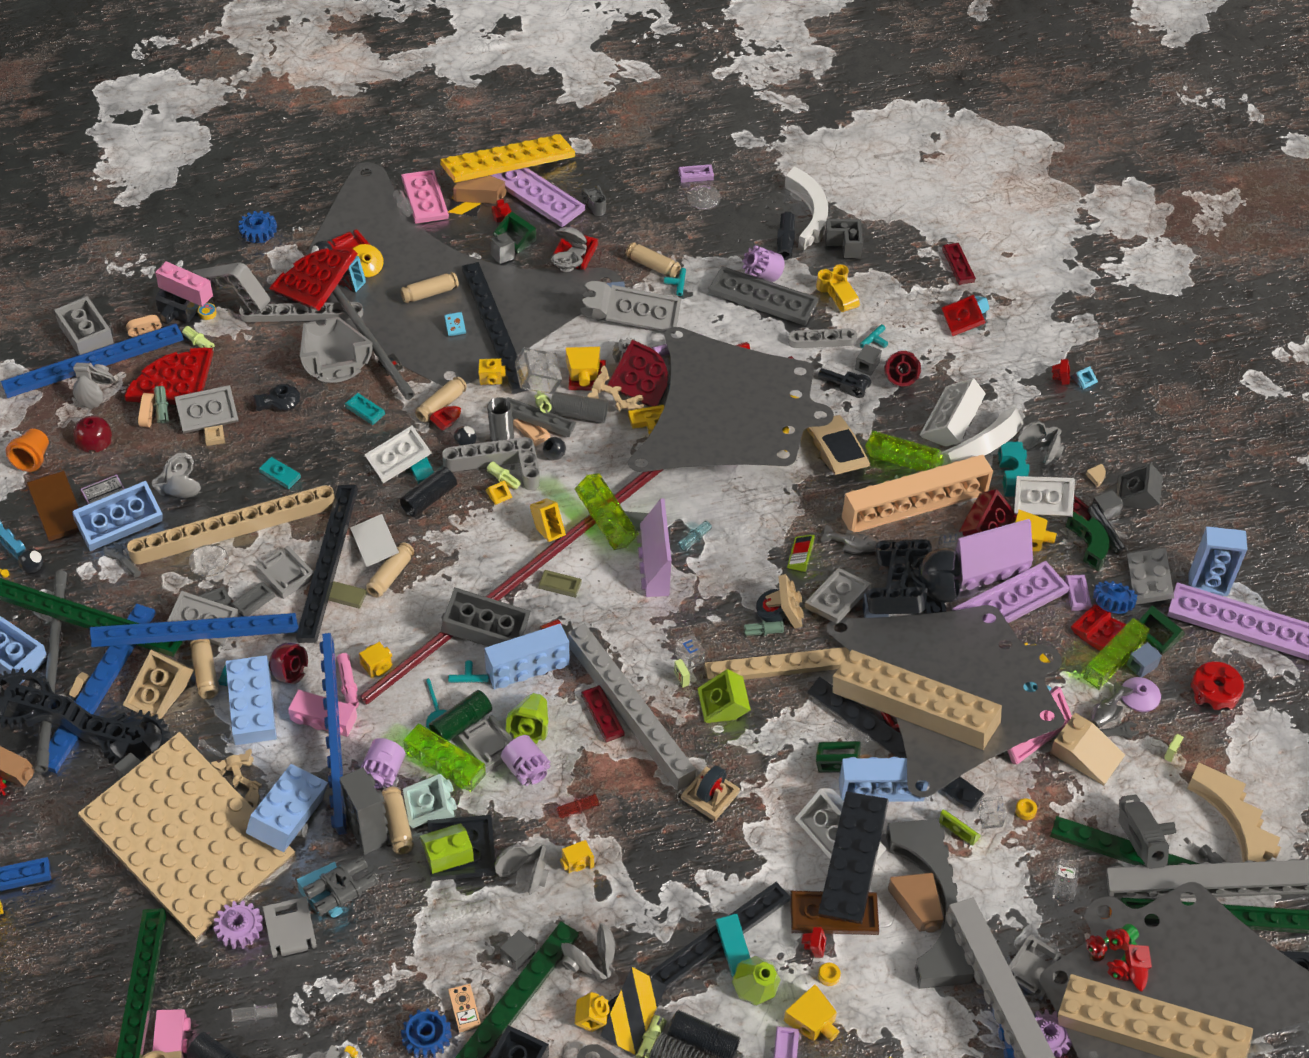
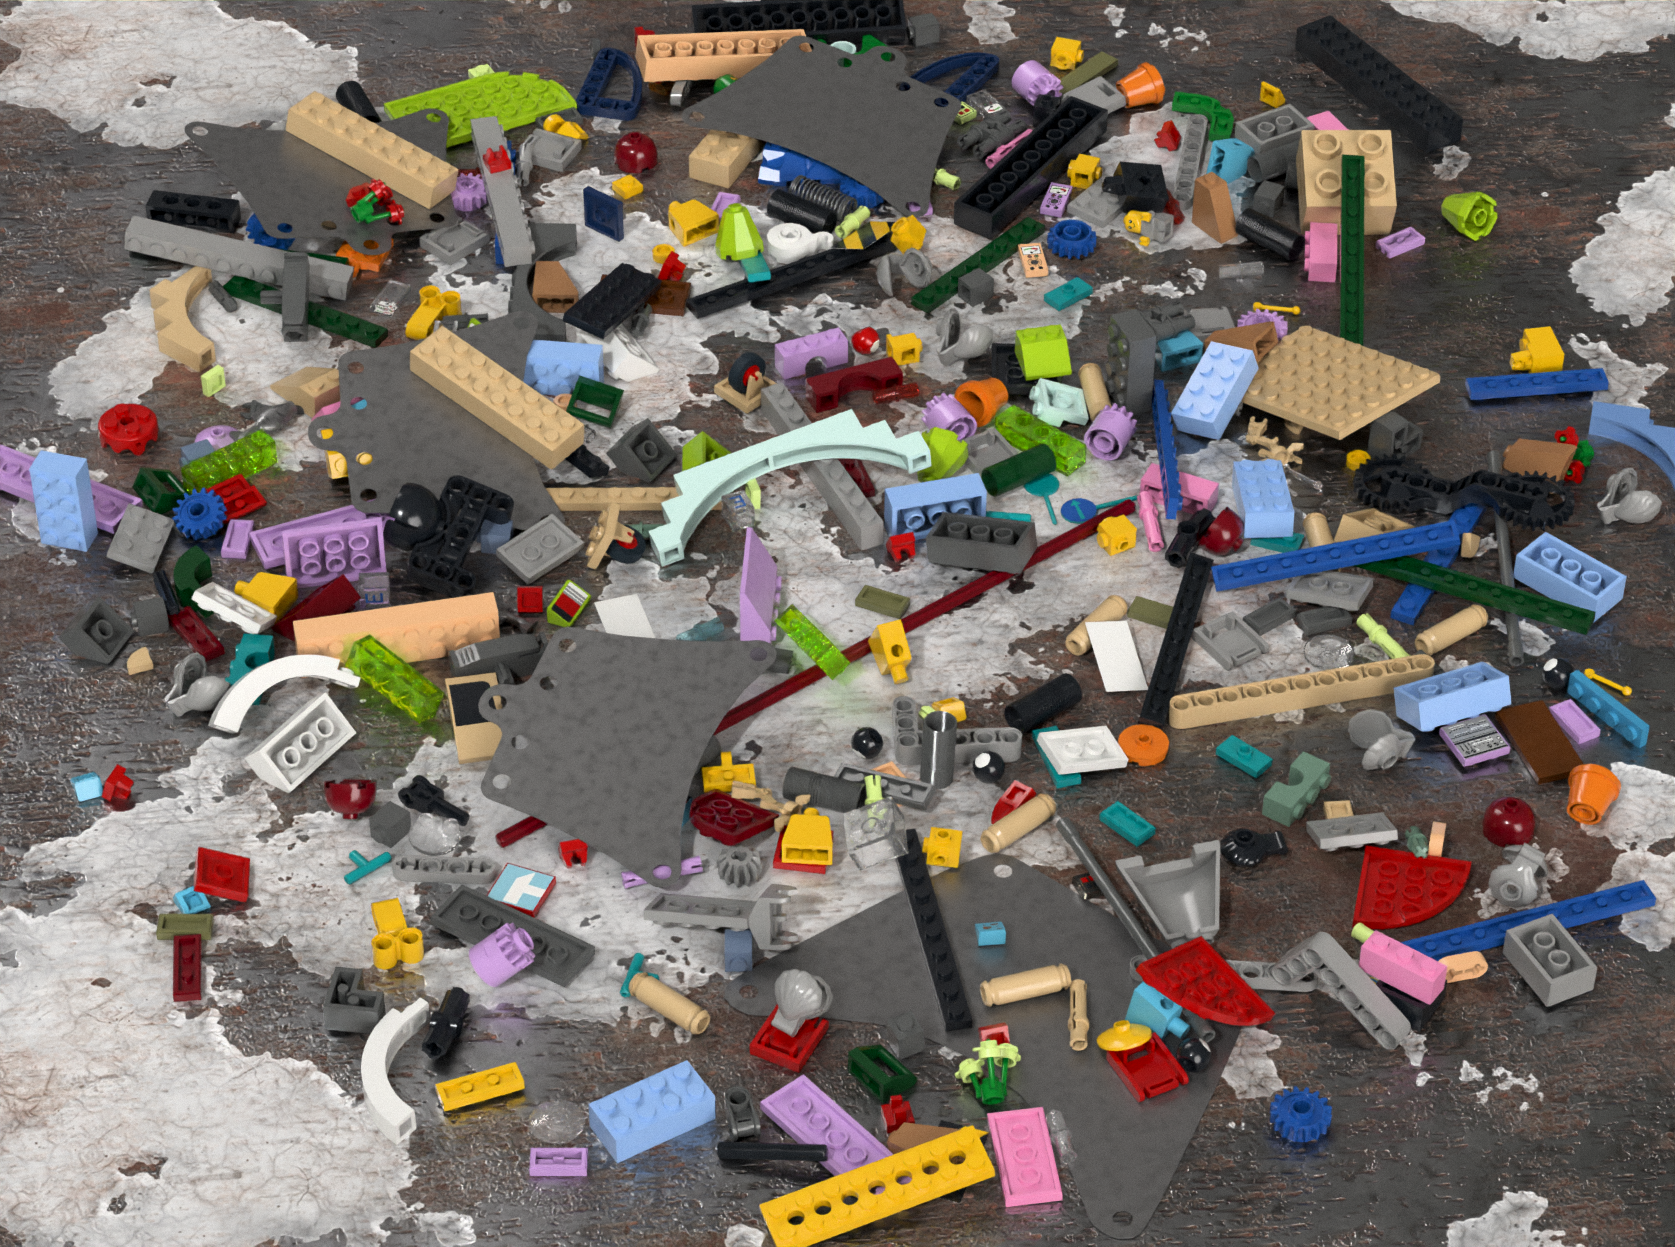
camera: 170 degrees left, 10 degrees down
none -> olive tile [156,914,214,940]
none -> yellow piece [405,285,462,340]
none -> clear dish [408,813,461,856]
none -> yellow plate [435,1062,525,1112]
none -> dark grey axle [443,312,489,329]
none -> dark grey piece [448,632,548,685]
none -> red tile [483,145,512,174]
none -> tile [486,863,556,918]
none -> red tile [517,586,543,612]
none -> dark blue tile [583,186,624,242]
none -> light blue brick [588,1060,716,1163]
none -> white sticker [594,594,655,638]
none -> dark grey slope [606,418,677,483]
none -> dark grey axle [630,303,652,338]
none -> light aqua arch [649,409,932,567]
none -> black axle [717,1141,828,1161]
none -> white piece [767,223,834,264]
none -> lavender arch [775,327,848,380]
none -> dark red arch [806,356,903,413]
none -> red piece [851,326,880,355]
none -> orange piece [954,378,1008,427]
none -> plant [954,1039,1021,1105]
none -> red tile [978,1022,1010,1045]
none -> teal plate [1044,277,1093,311]
none -> blue piece [1061,495,1138,524]
none -> tan pin [1067,979,1089,1051]
none -> orange plate [1118,724,1169,766]
none -> black piece [1165,508,1216,568]
none -> medium nougat slope [1204,321,1278,362]
none -> yellow hinge [1253,302,1301,315]
none -> sand green arch [1262,751,1331,827]
none -> yellowish green pin [1356,613,1411,659]
none -> tan axle [1415,604,1488,656]
none -> lavender tile [1549,699,1600,745]

